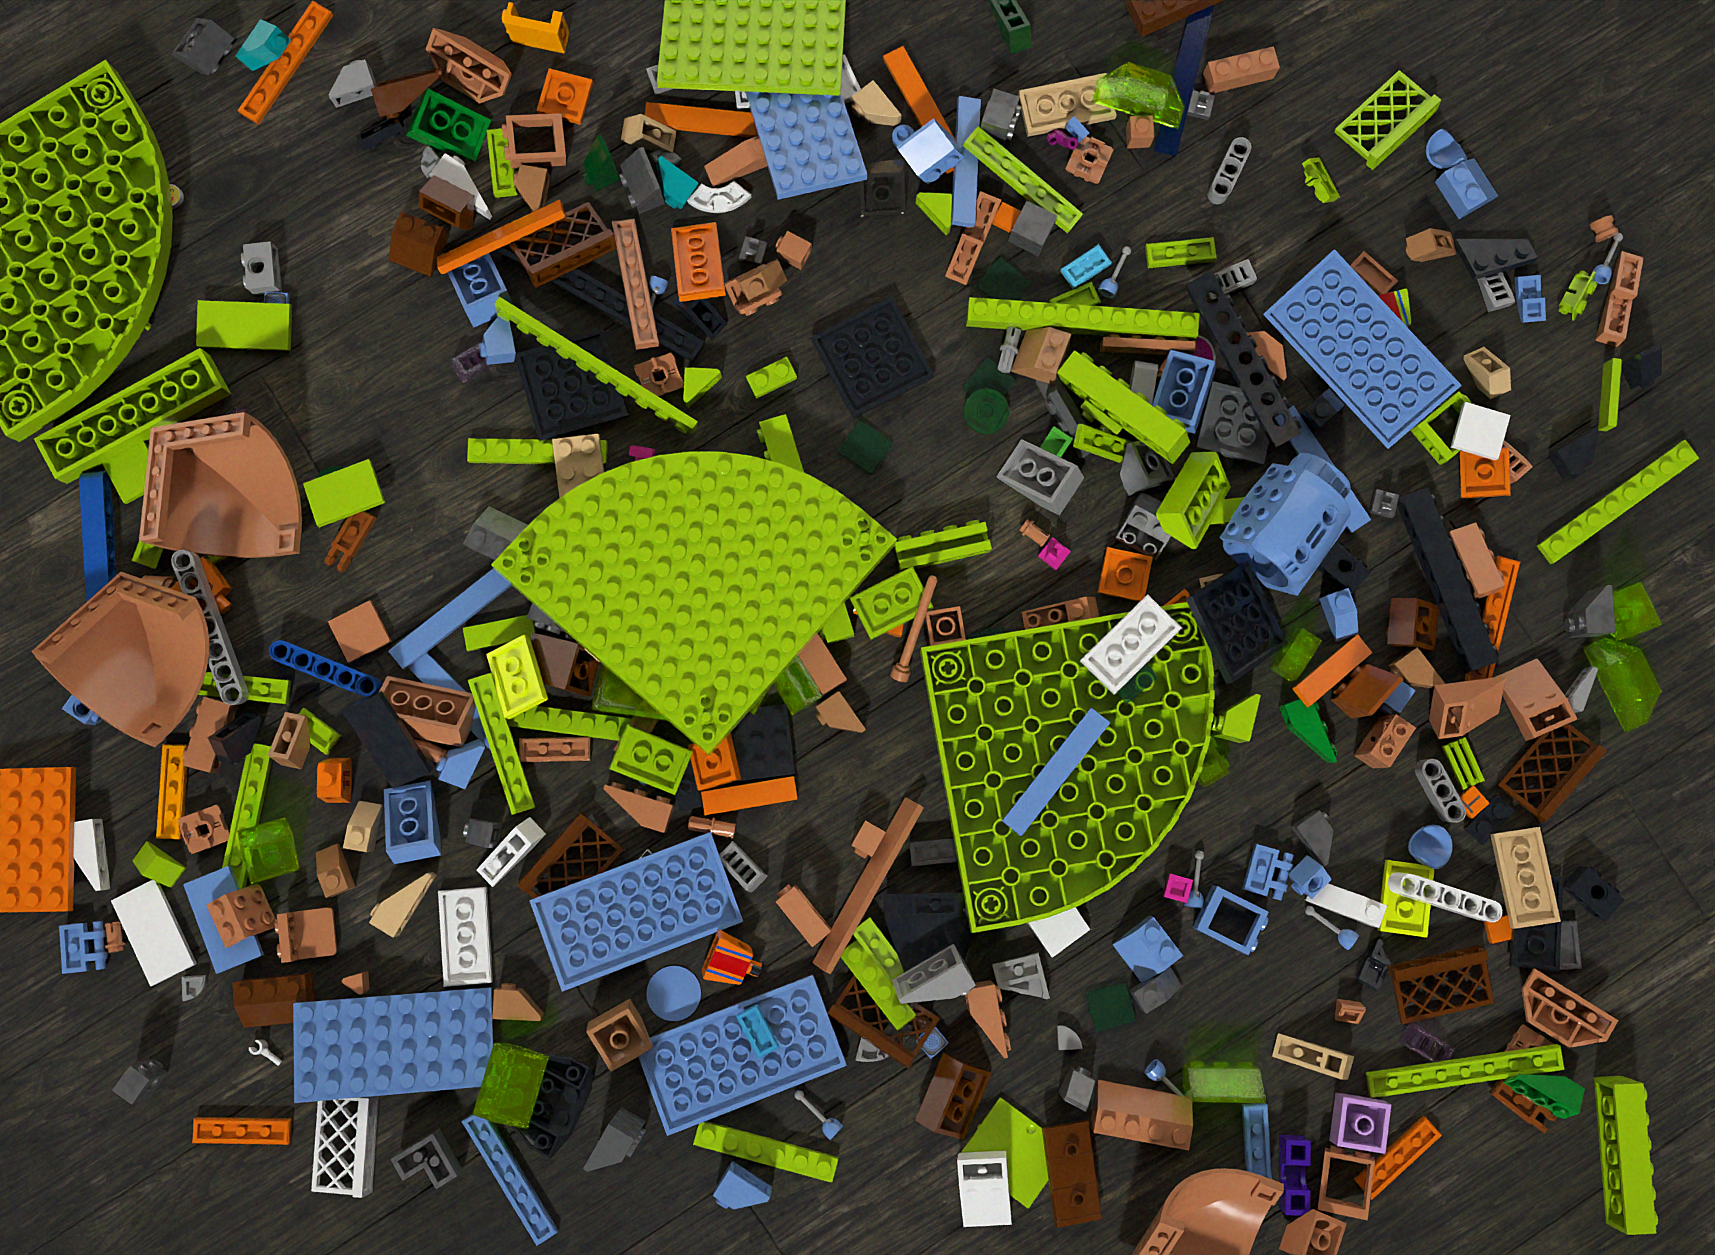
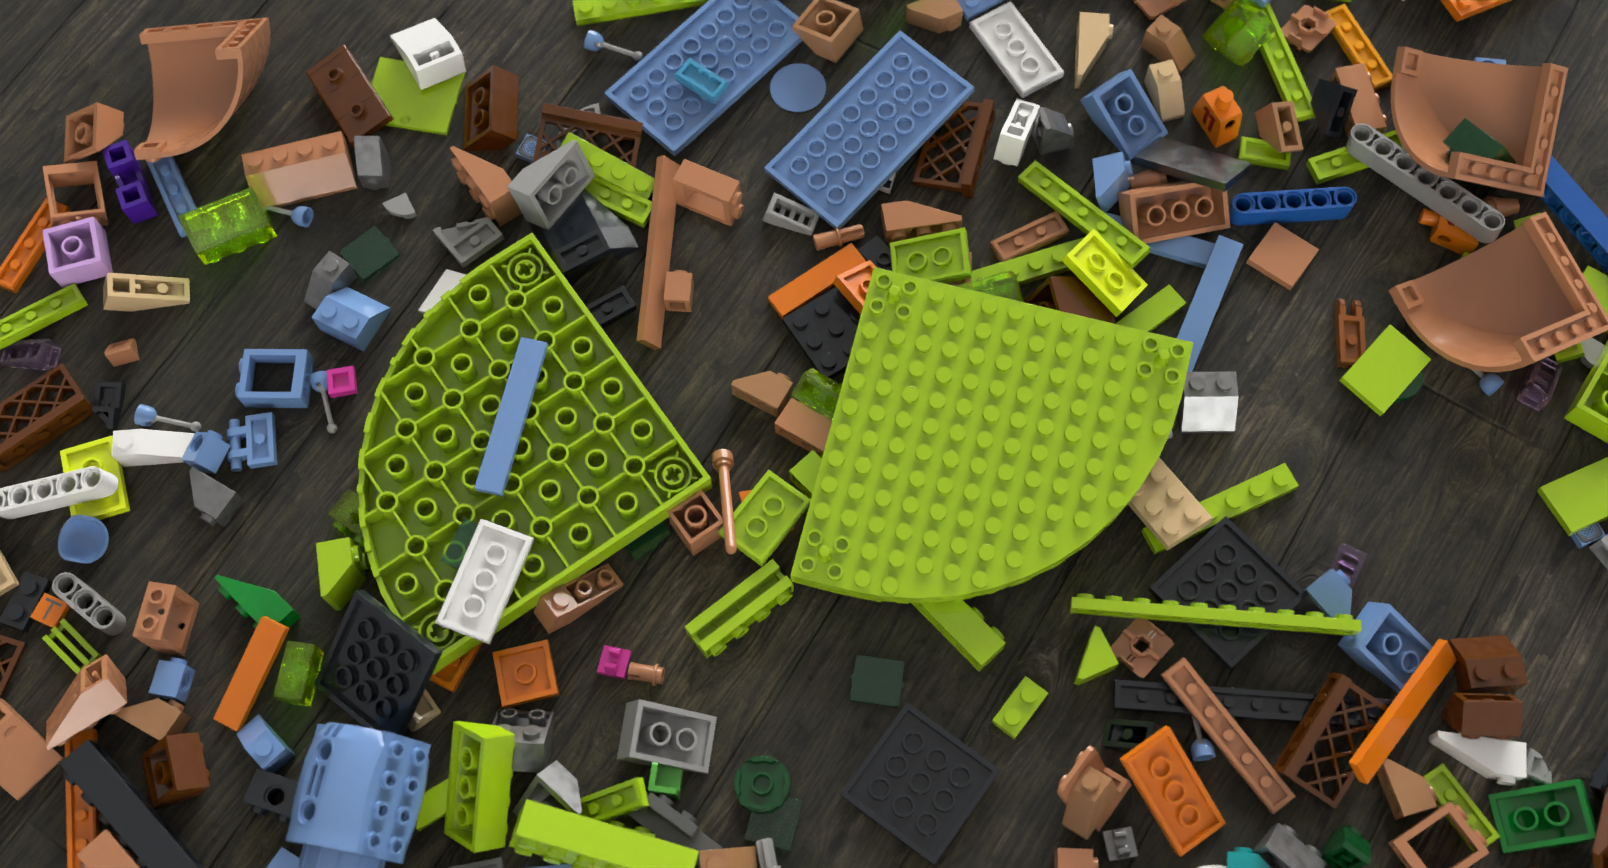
camera: 160 degrees right, 15 degrees down
dark pink tile [629,445,657,461] -> none
torso [702,929,762,985] -> none
dark orange slope [1331,664,1404,719] -> none
none -> dark green slope [1443,118,1516,164]

